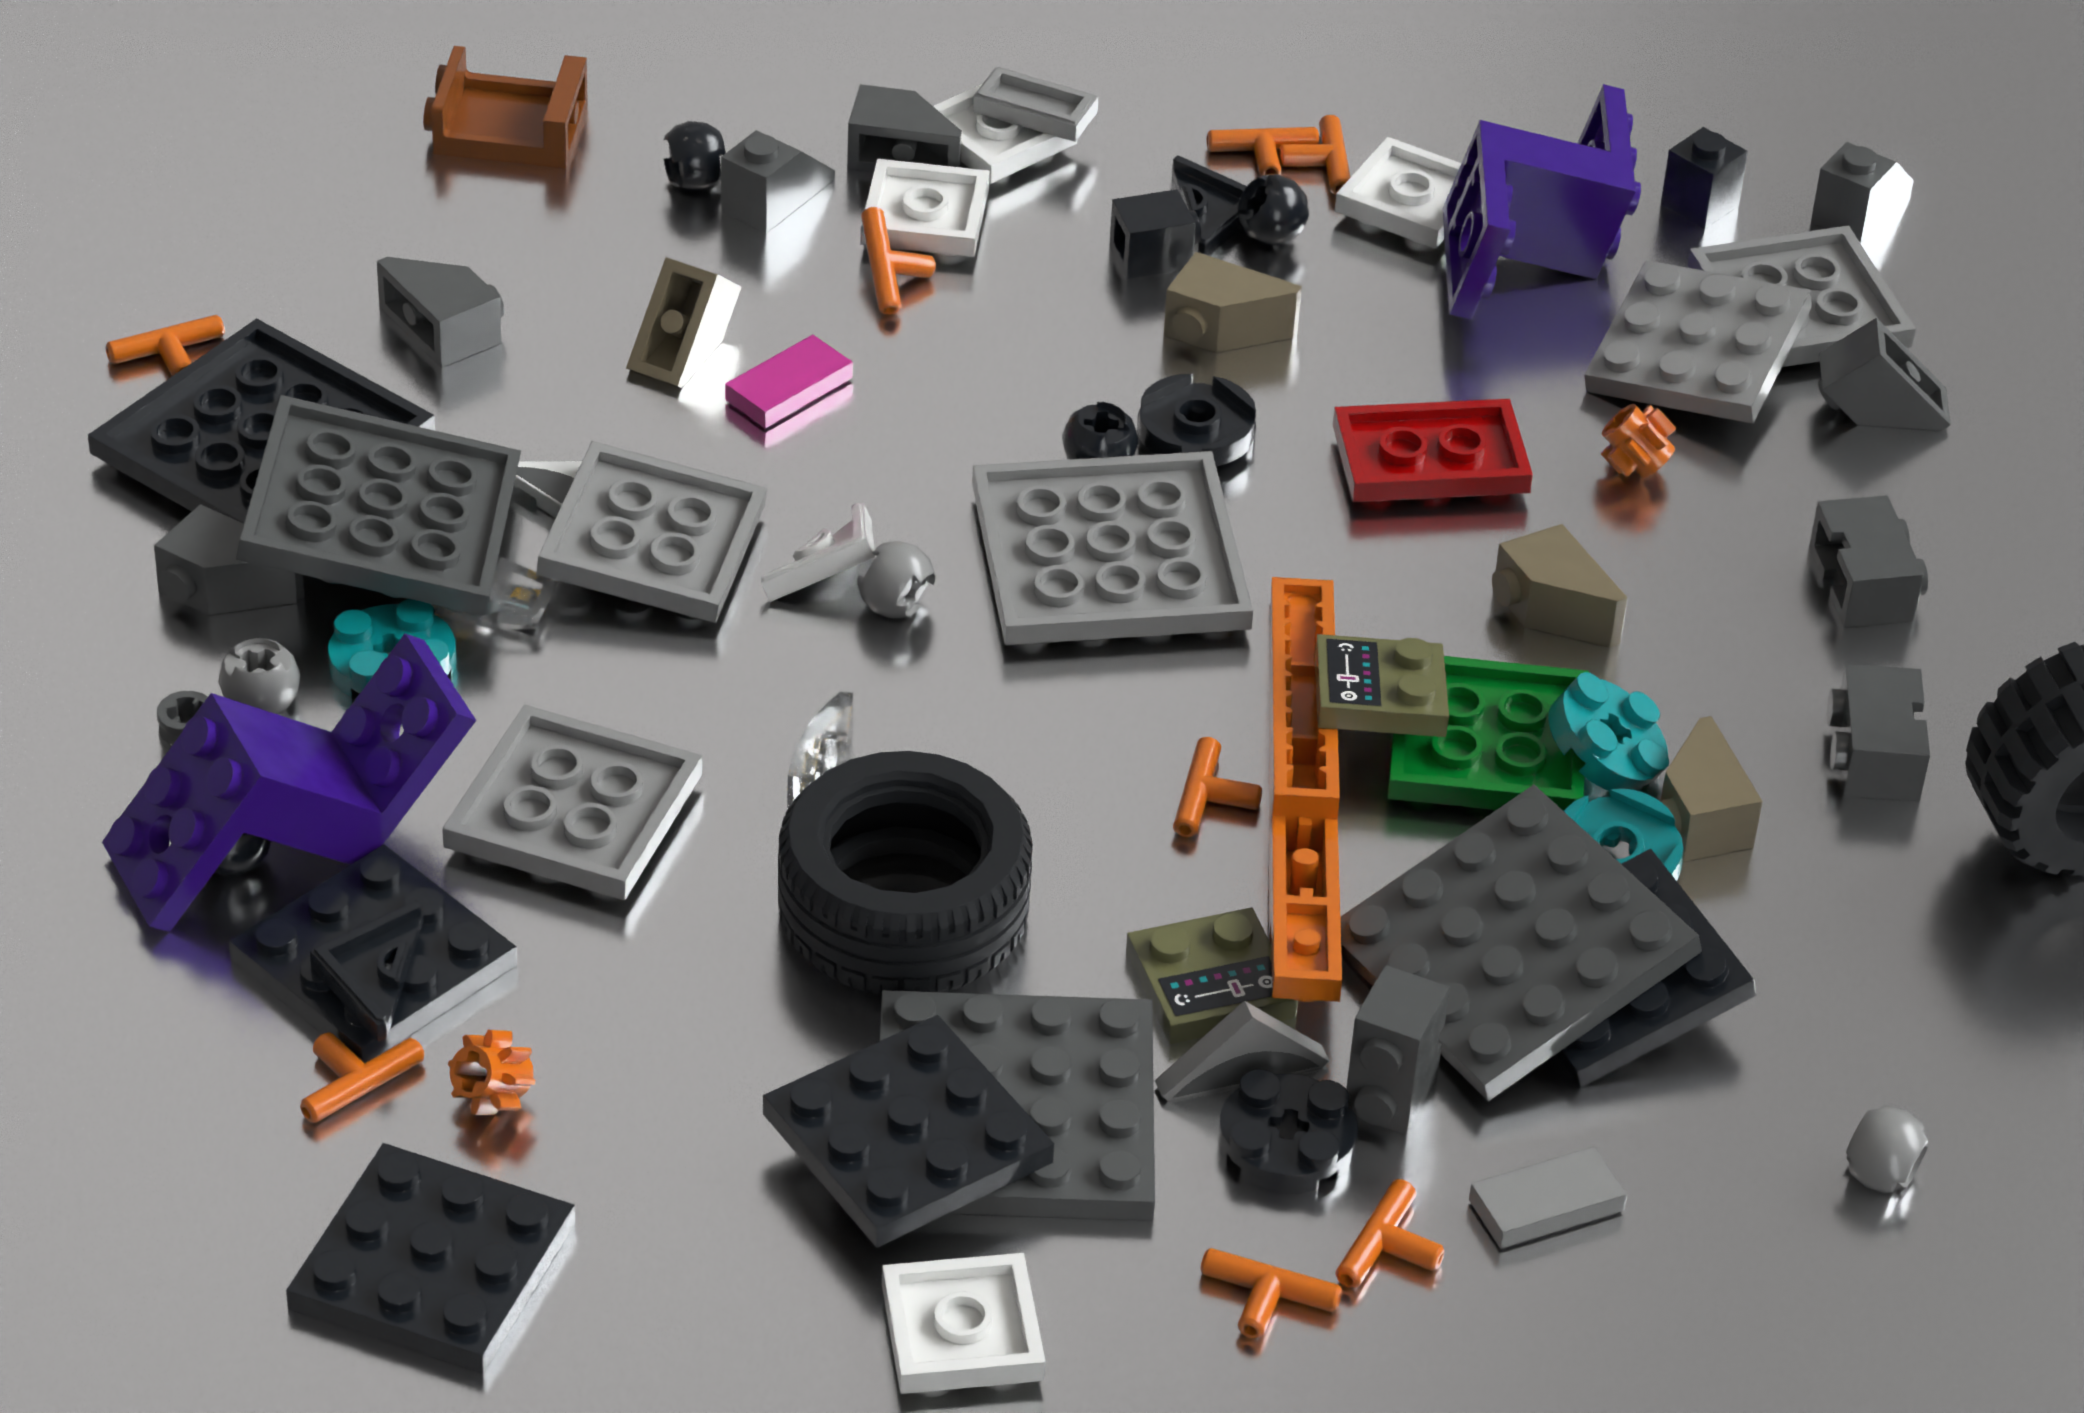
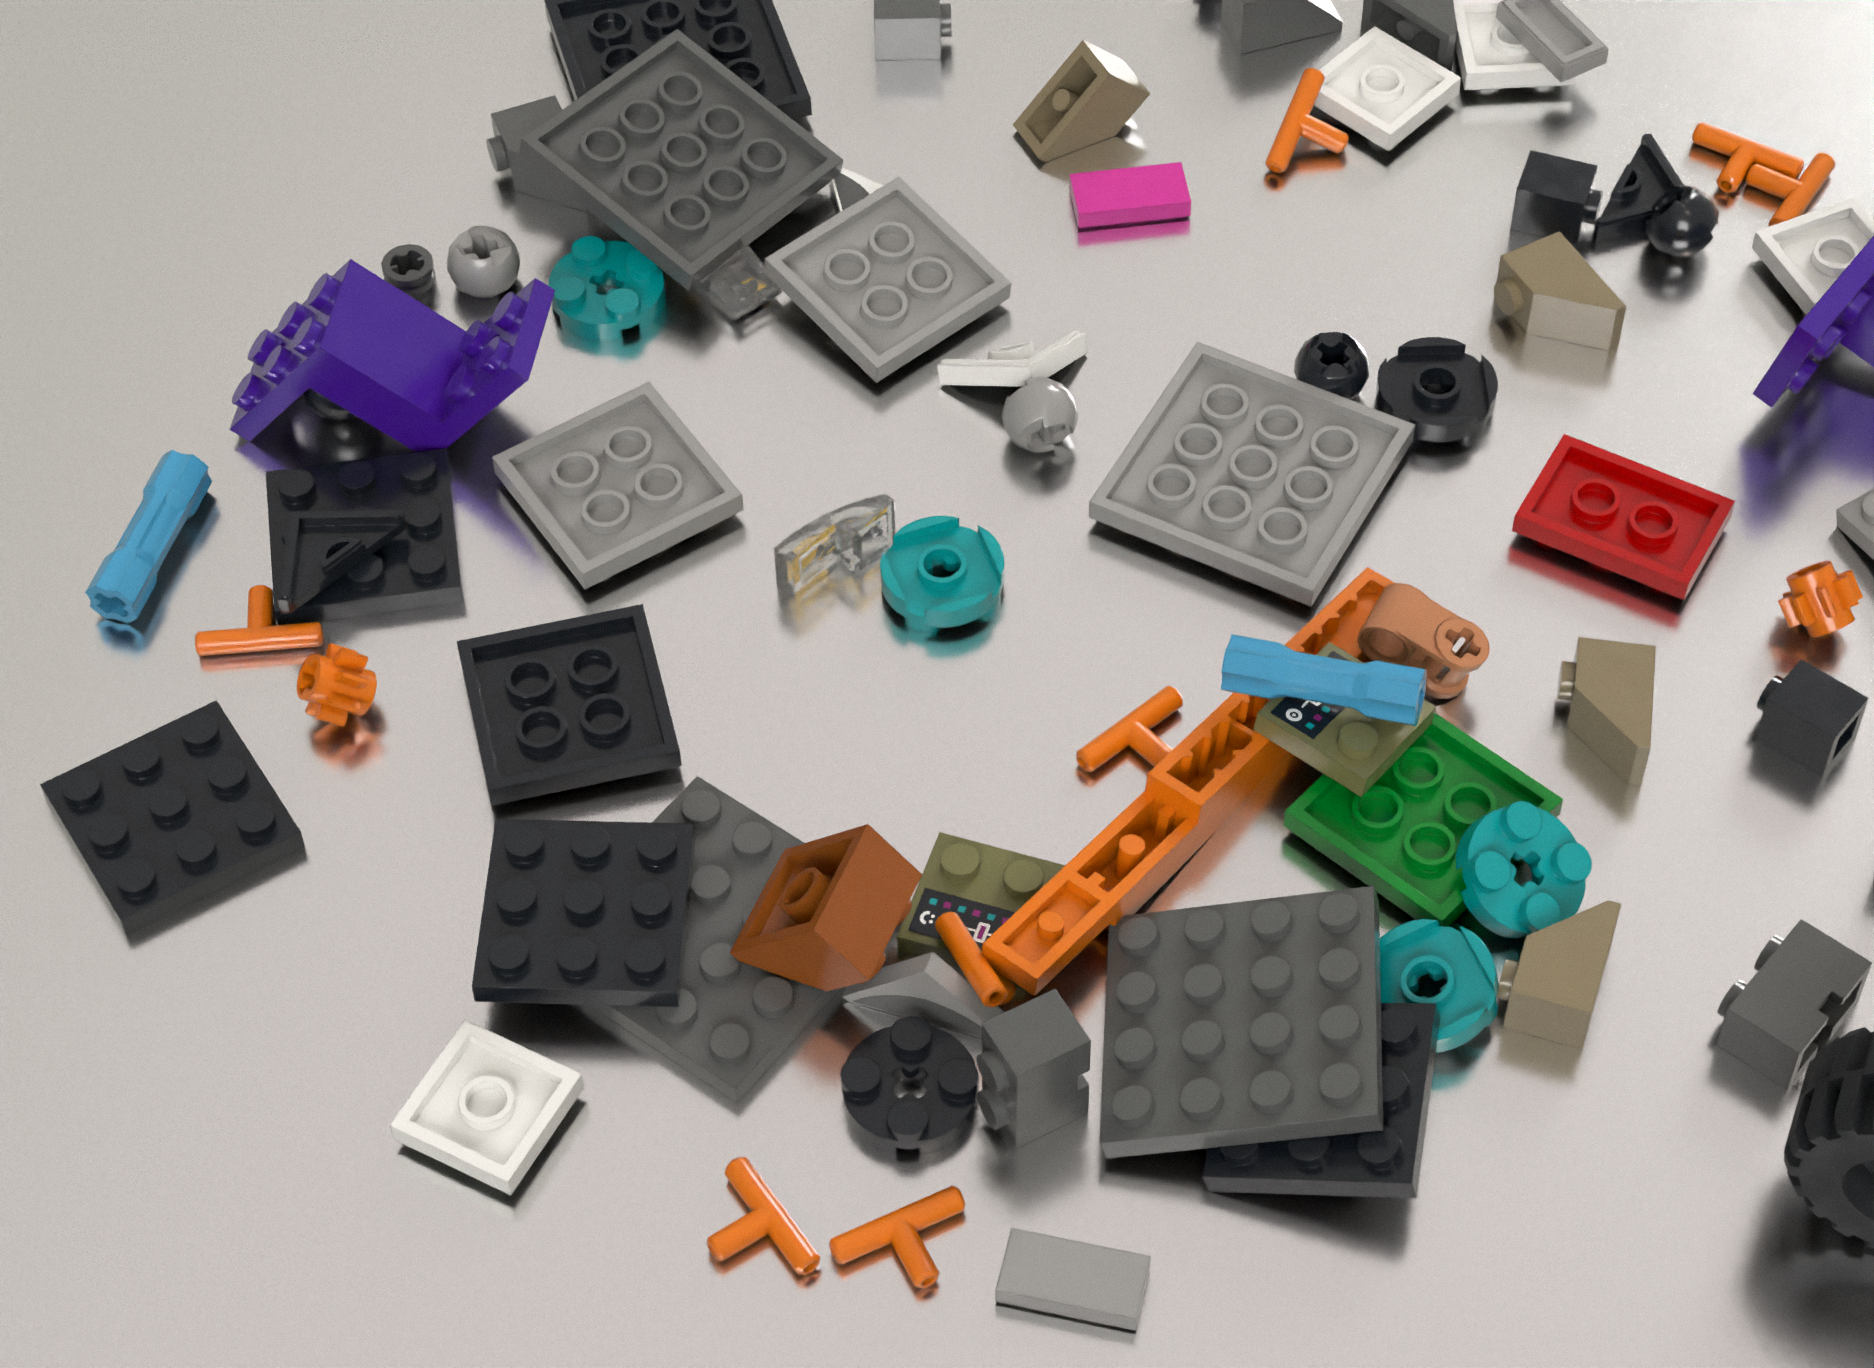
camera: 40 degrees right, 10 degrees up
black tyre [778,751,1033,995] -> none
none -> dark azure axle [85,450,212,624]
none -> black plate [457,604,682,805]
none -> dark orange slope [730,824,922,991]
none -> teal plate [880,516,1004,632]
none -> orange piece [935,912,1016,1008]
none -> dark azure axle [1221,634,1427,726]
none -> nougat piece [1357,583,1490,699]
none -> black brick [1756,659,1868,777]

